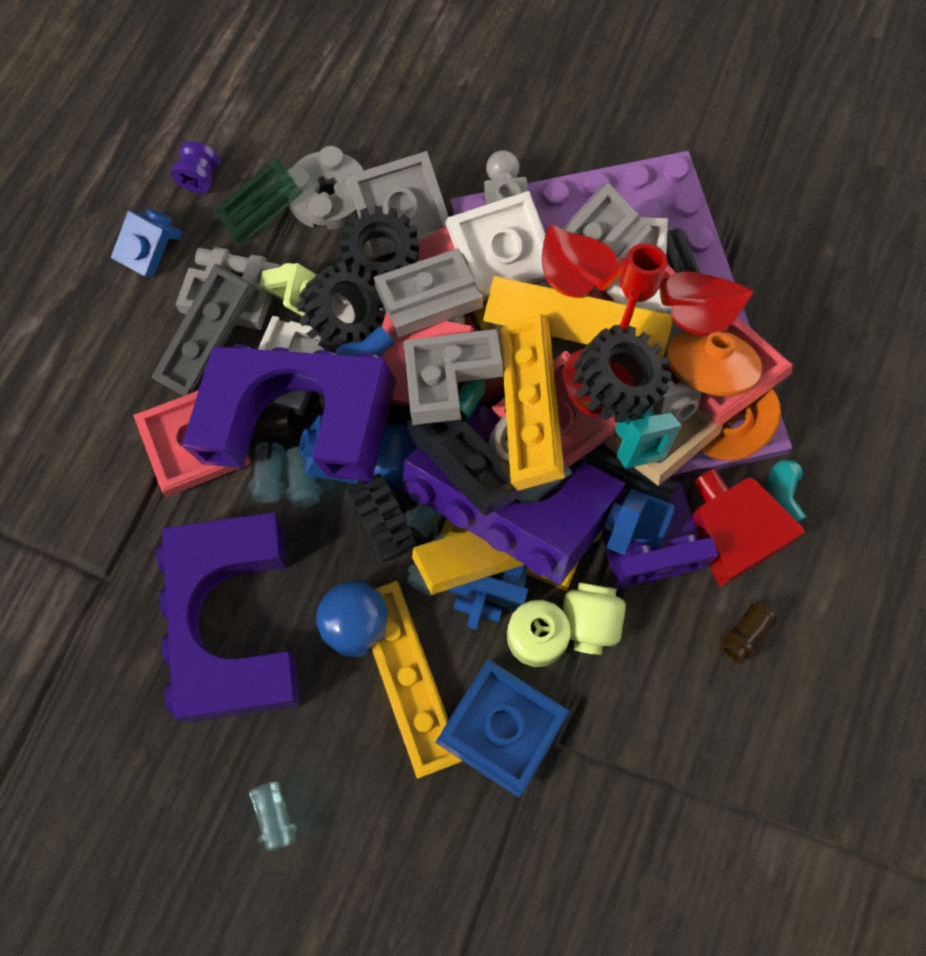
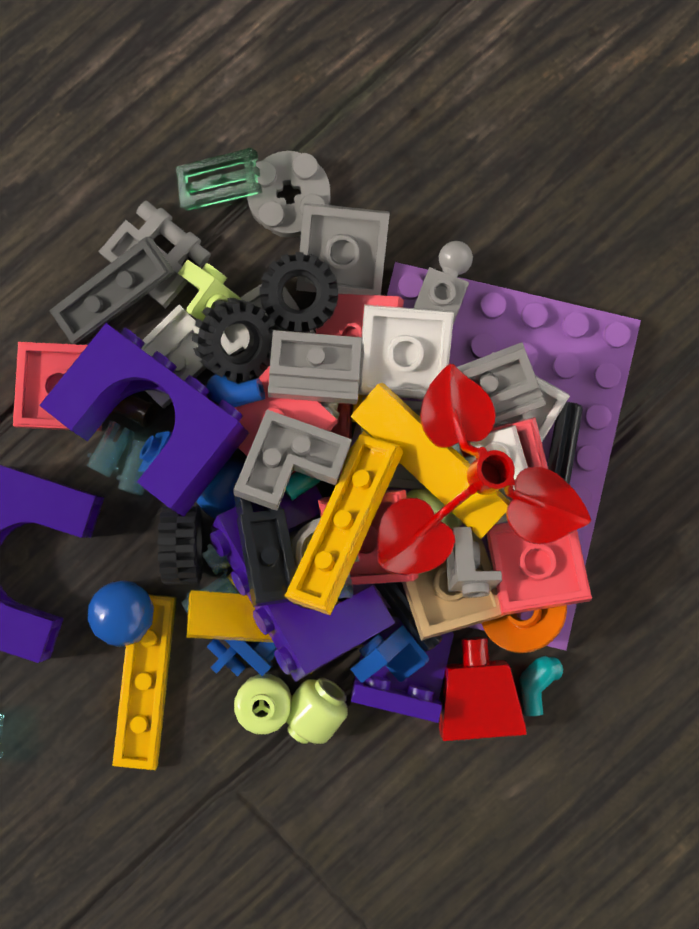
camera: 25 degrees right, 15 degrees up
bracket [111,208,183,277] -> none
dark purple wheel [170,141,221,193] -> none
blue plate [435,659,570,798] -> none
black tyre [573,324,671,423] -> none
teal tile [615,410,681,469] -> none
orange dish [667,331,762,396] -> none
dark brown pin [719,602,778,664] -> none

